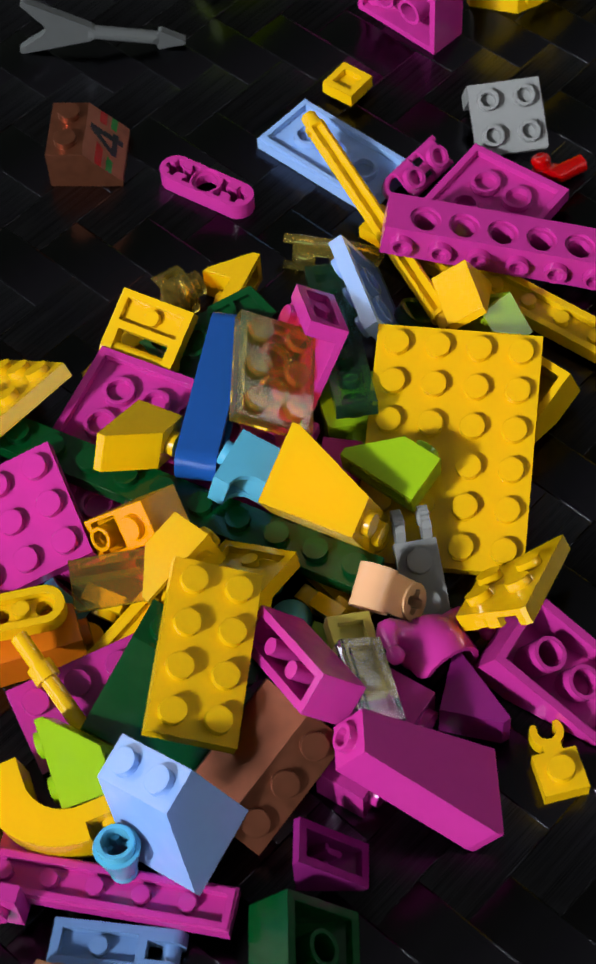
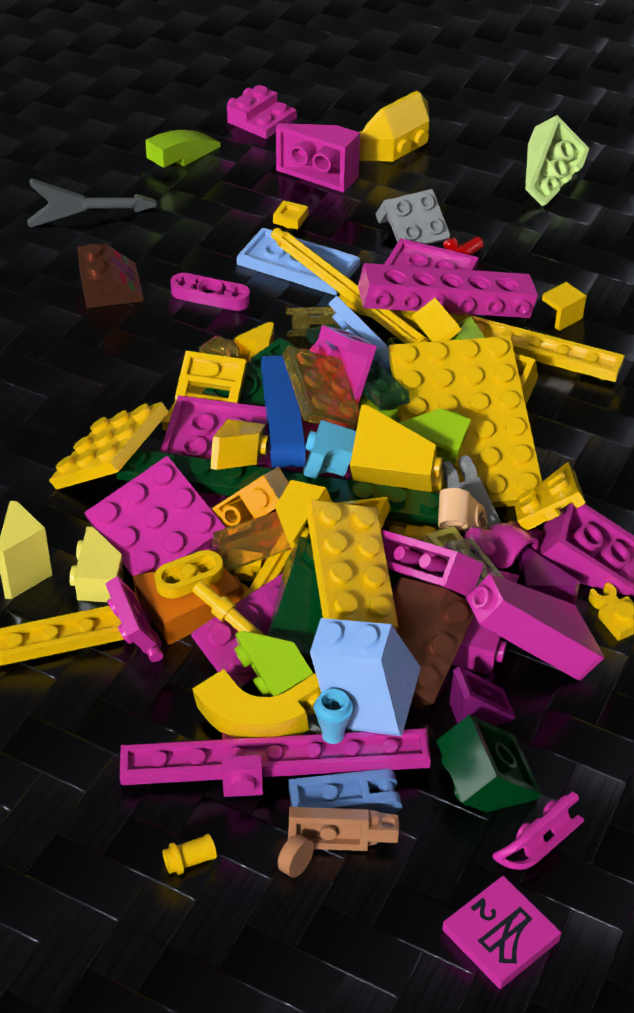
camera: 20 degrees left, 10 degrees down
dark pink piece [382,135,454,200] -> none

